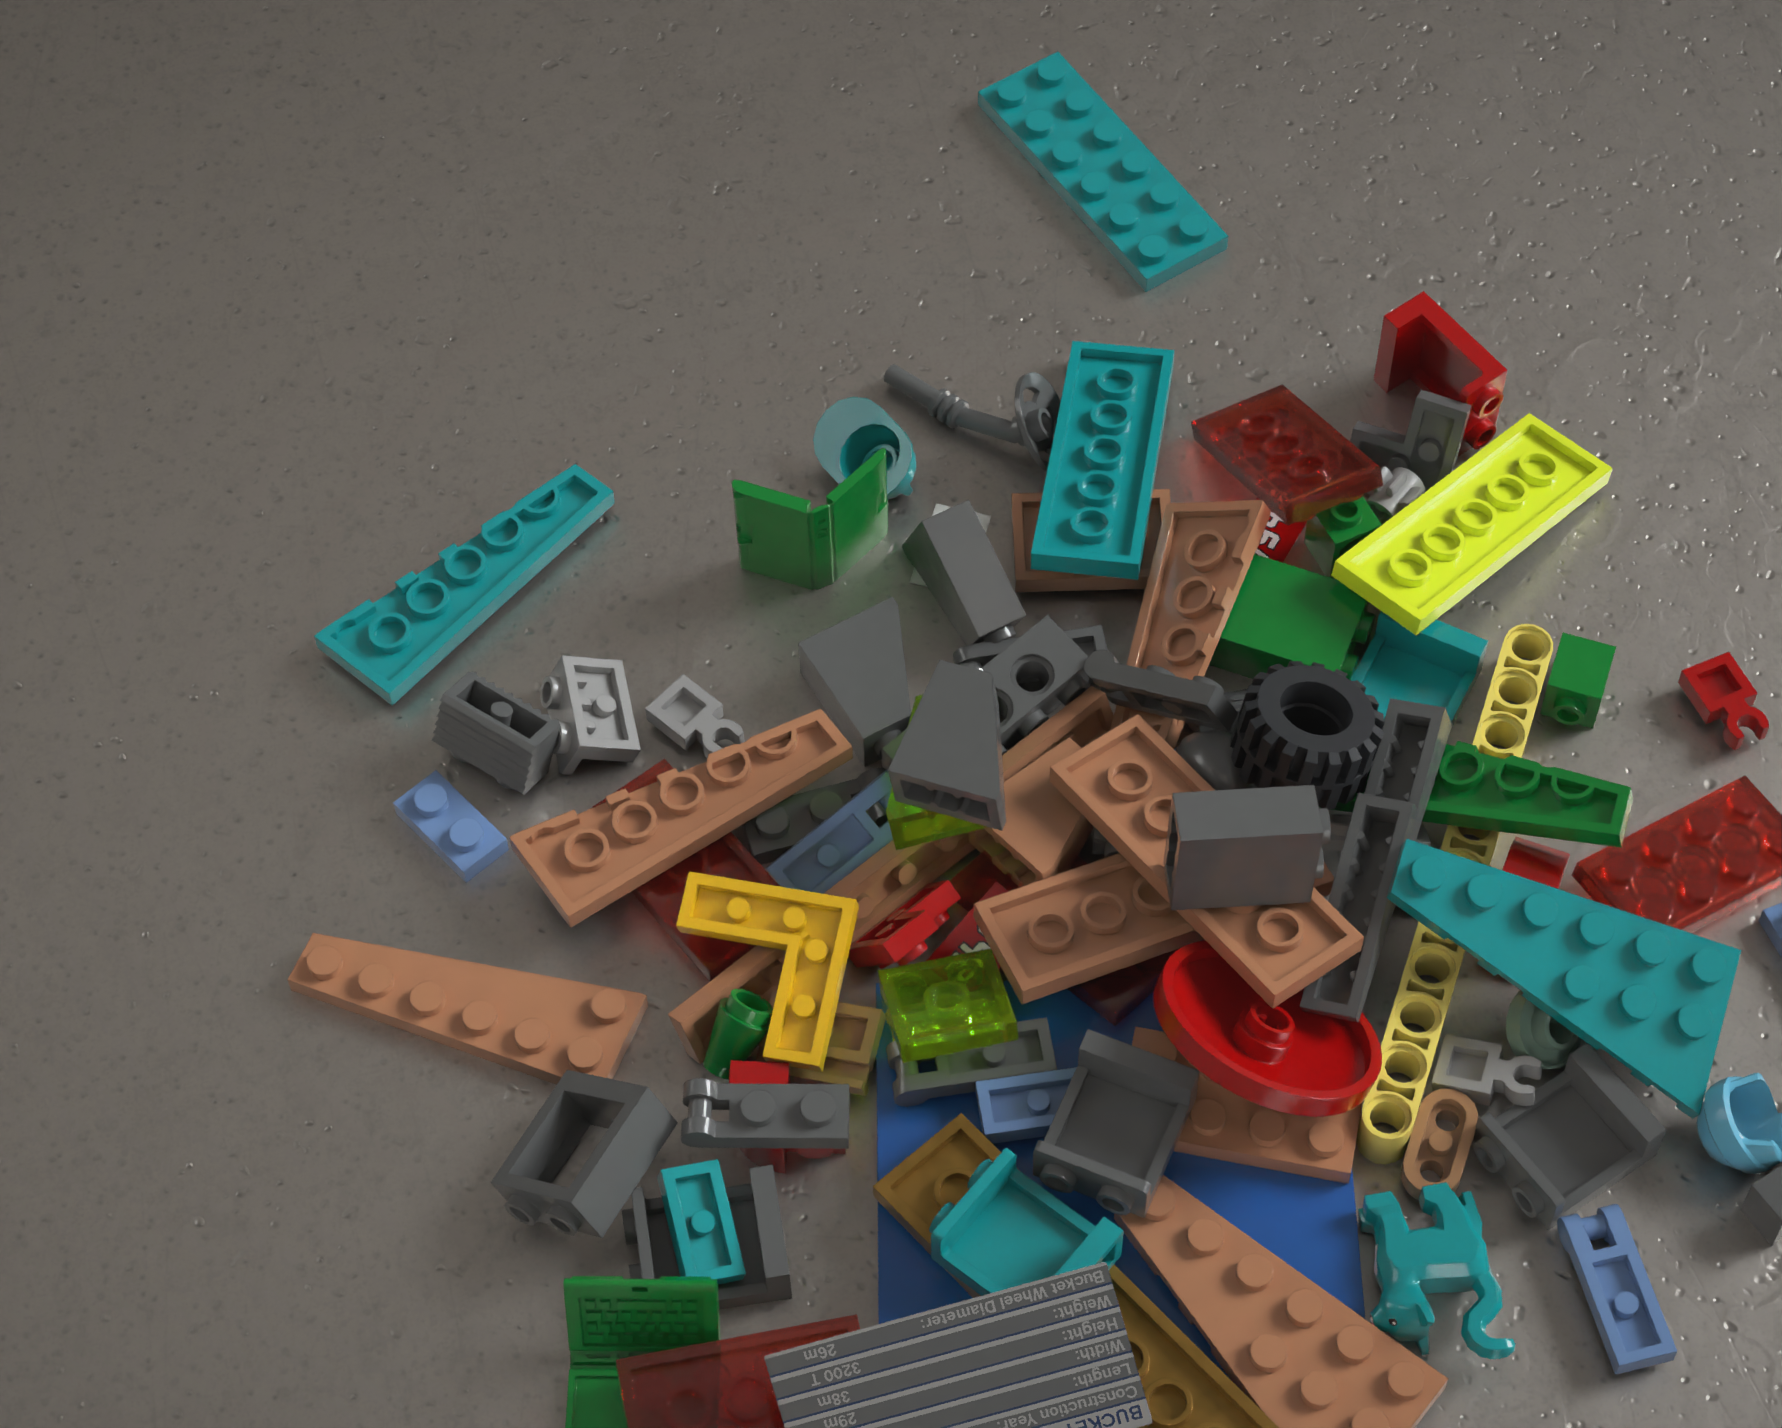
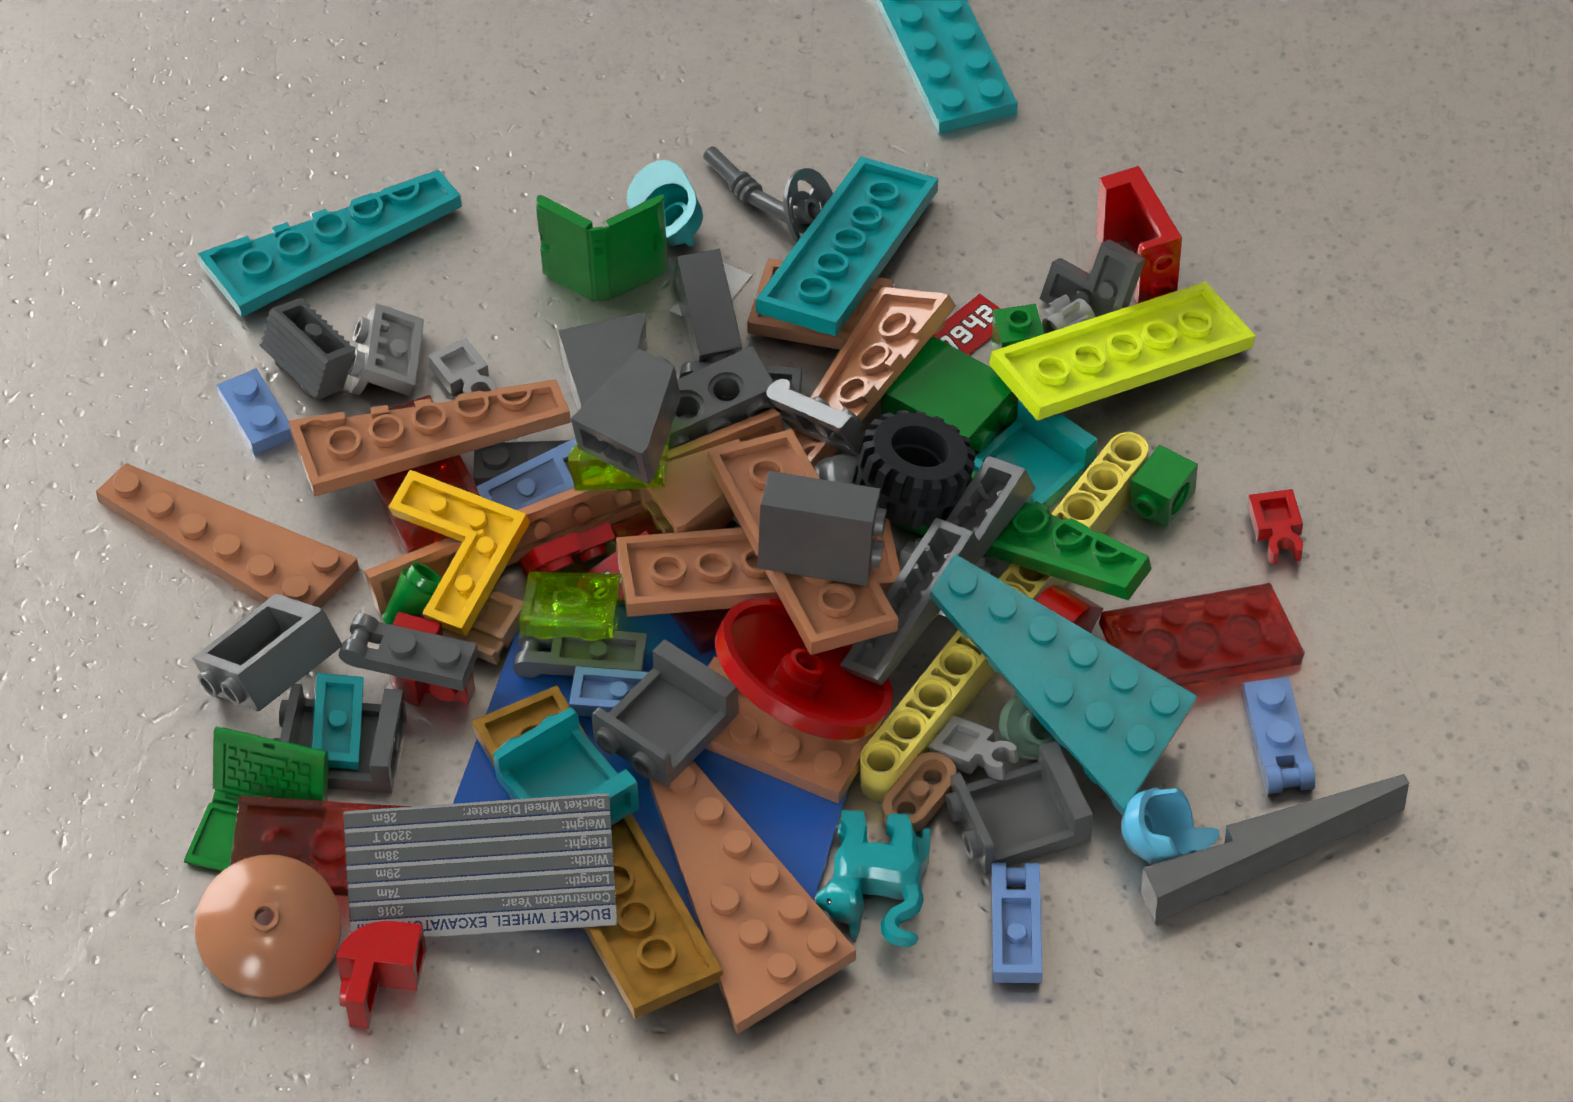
camera: 15 degrees right, 5 degrees down
clear red plate [1191,384,1384,525] -> none

